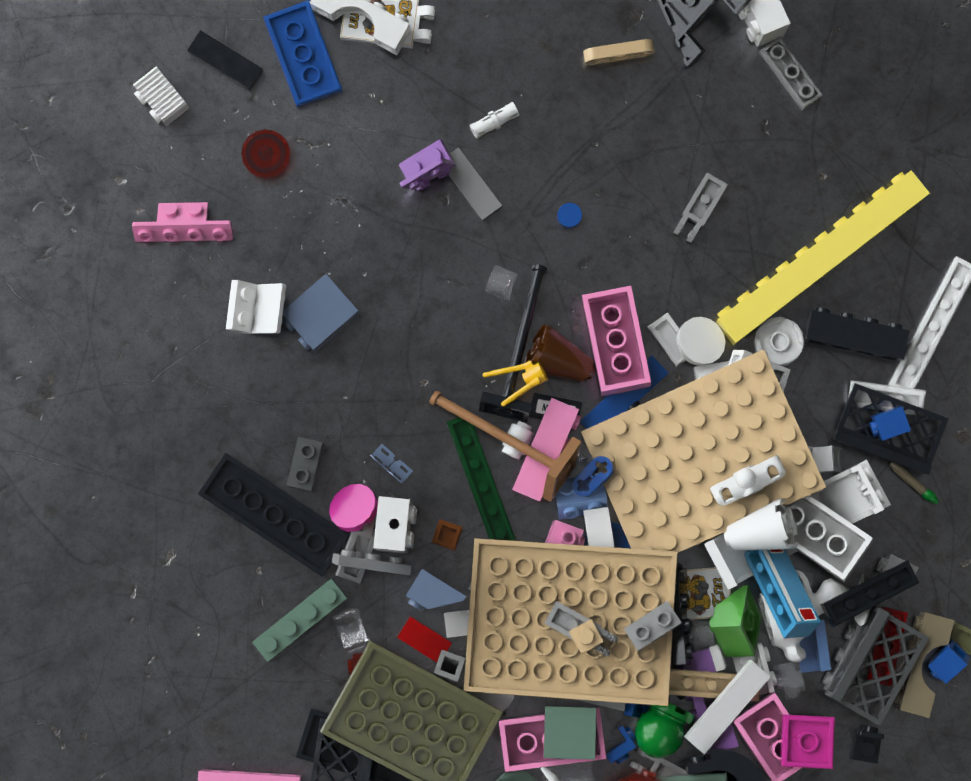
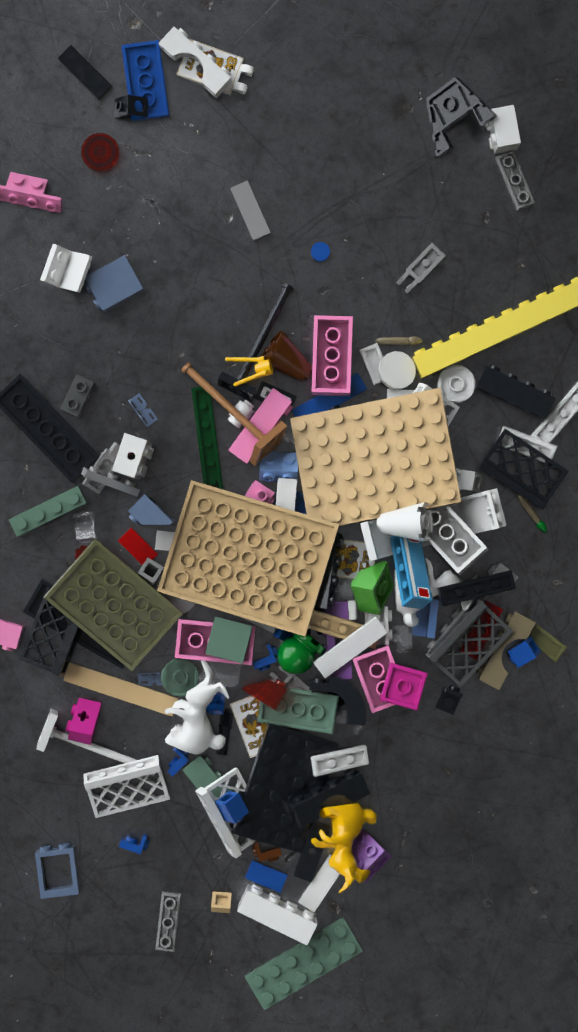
camera: 20 degrees right, 5 degrees up
white brick [133,67,189,126] -> none
tile [329,484,378,532] -> none
medium lavender bracket [399,139,456,191] -> none
dark orange tile [431,519,463,551] -> none
white pin [469,102,520,139] -> none
clear brick [485,265,518,301] -> none
light grey hinge [544,601,619,657] -> none
tan plate [569,619,604,654] -> none
blue beam [572,456,614,497] -> none
tan beam [583,39,655,65] -> none
light grey brick [624,601,682,652] -> none
white piece [710,455,786,506] -> none
blue brick [869,406,911,441] -> none
none -> black bracket [115,95,148,118]
none -> dark tan piece [375,336,422,345]

